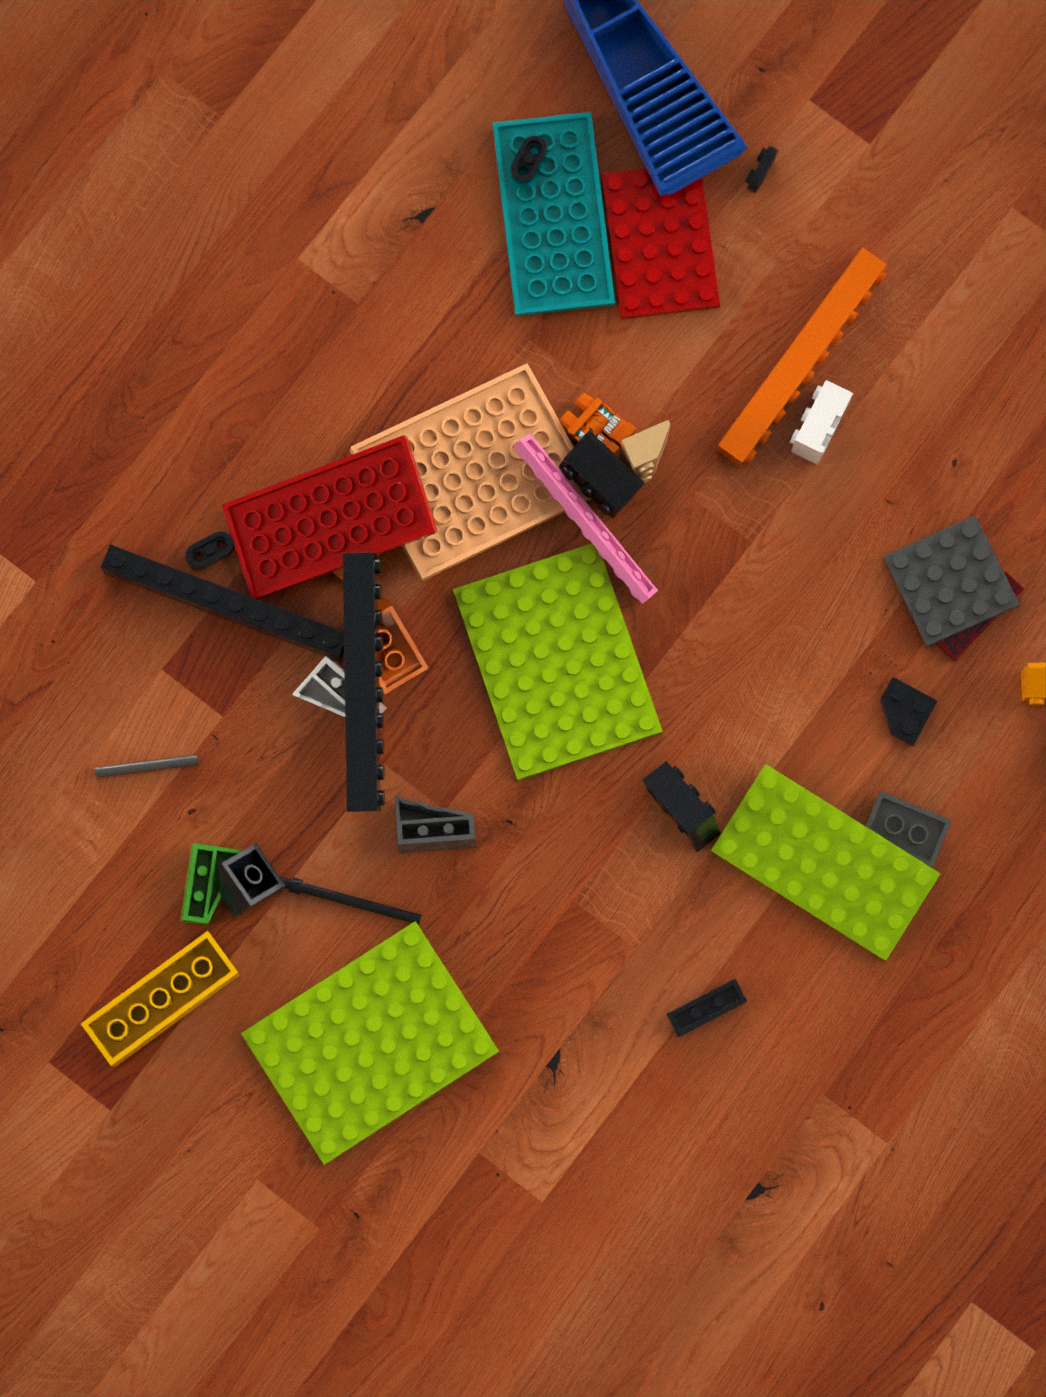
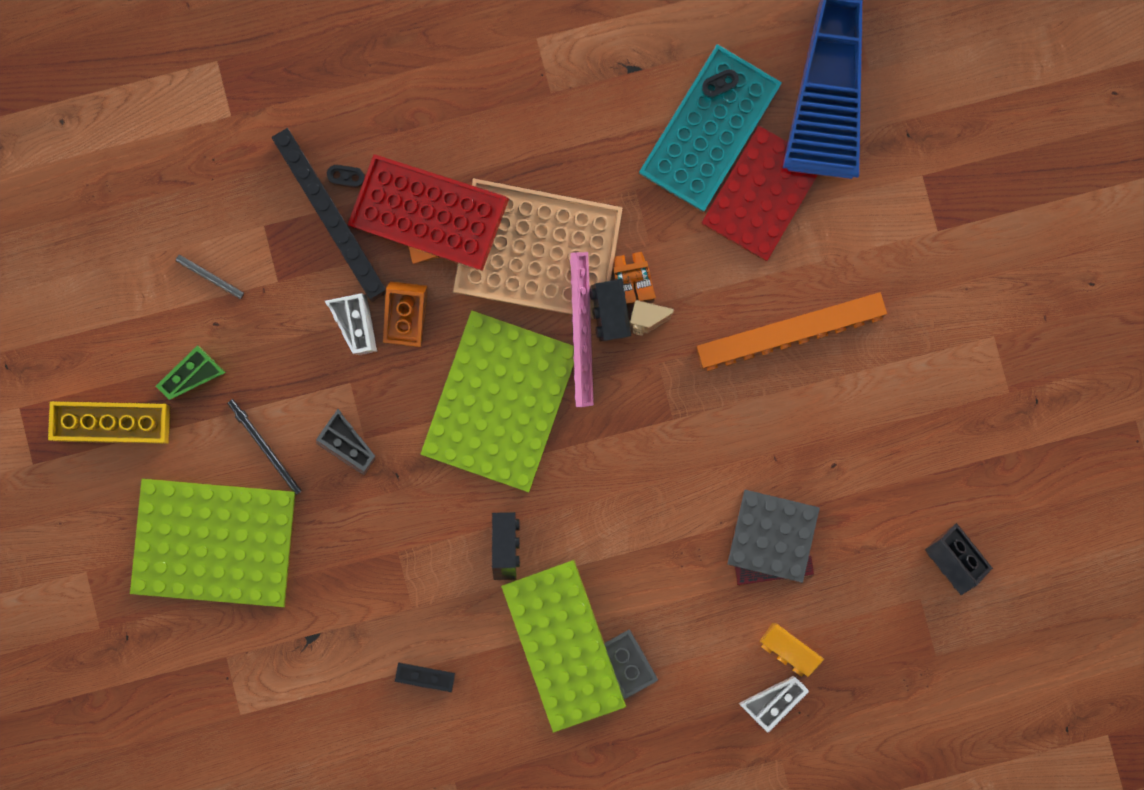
camera: 40 degrees right, 5 degrees up
black slope [219,843,285,919] -> none
black brick [343,552,385,812] -> none
black plate [745,146,779,193] -> none
white wedge [790,380,853,465] -> none
black plate [880,677,937,747] -> none

